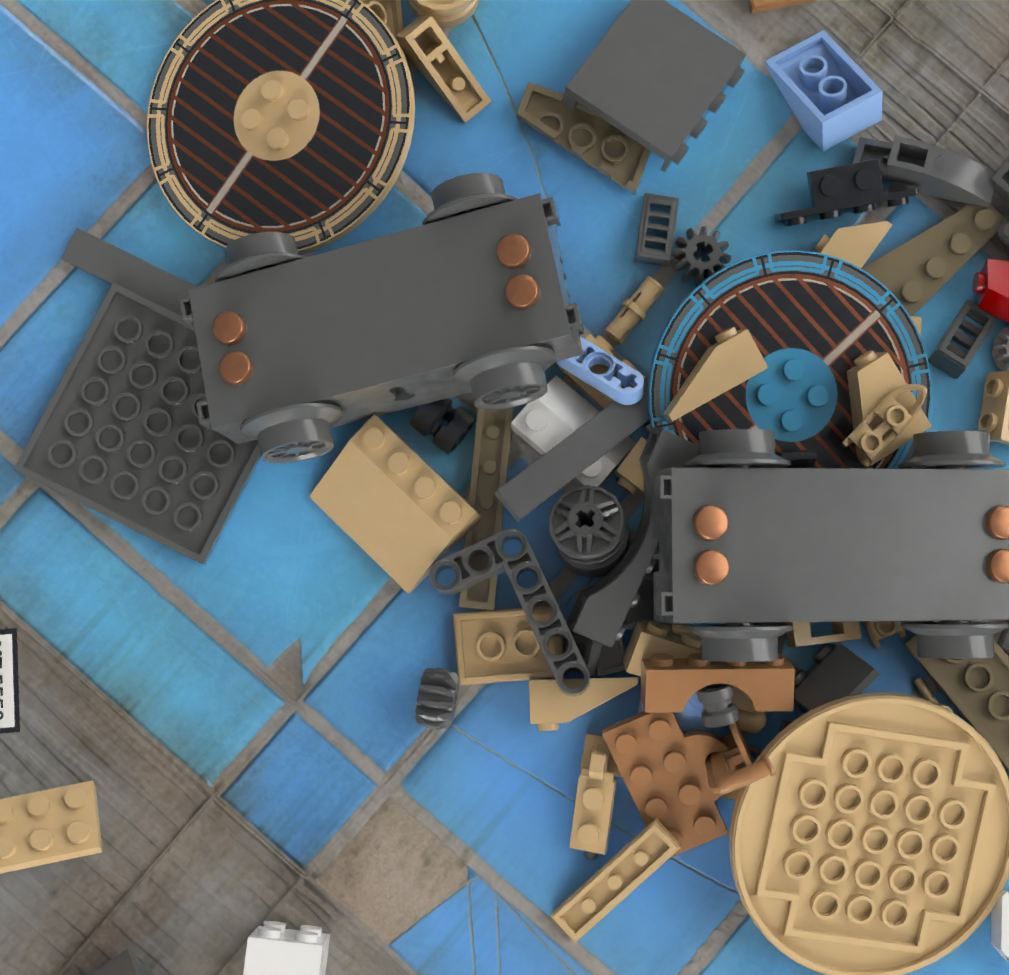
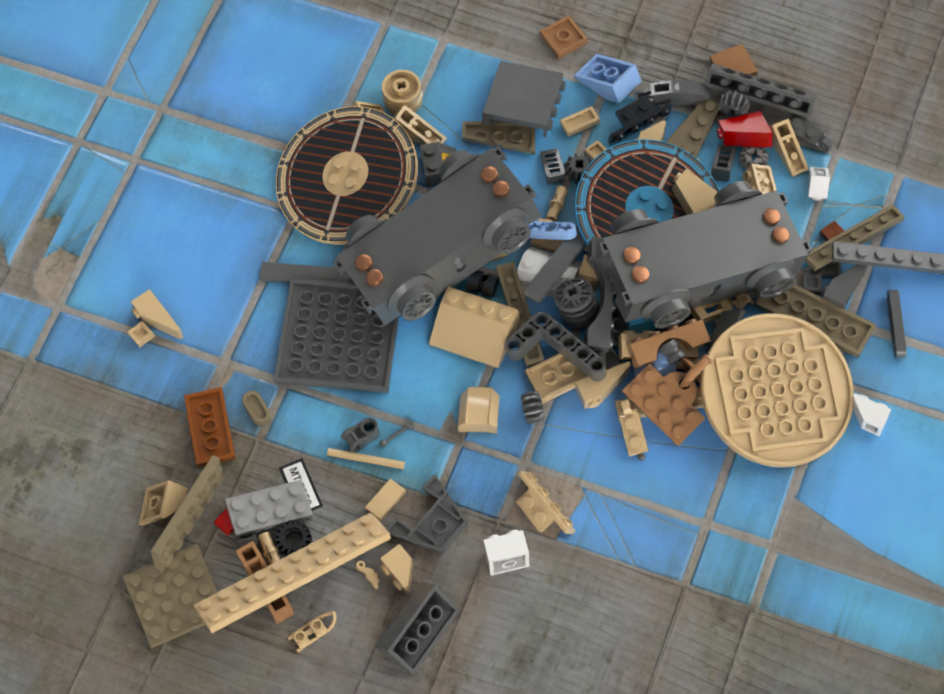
camera: 15 degrees left, 20 degrees down
tan tile [550,818,681,943] -> none
tan slope [663,327,768,422] -> none
tan piece [841,384,927,468] -> none
none -> tan bar [327,448,405,470]
none -> dark grey piece [341,418,380,453]
none -> tan piece [355,560,380,590]
none -> tan tile [365,478,406,521]
none -> dark grey hinge [379,421,413,447]
none -> tan slope [380,544,413,594]
none -> dark grey wing [386,474,468,554]
none -> dark grey slope [419,142,457,187]
none -> tan slope [458,387,500,434]
none -> tan bracket [516,471,575,534]
none -> tan plate [560,106,600,137]
none -> tan tile [584,140,607,161]

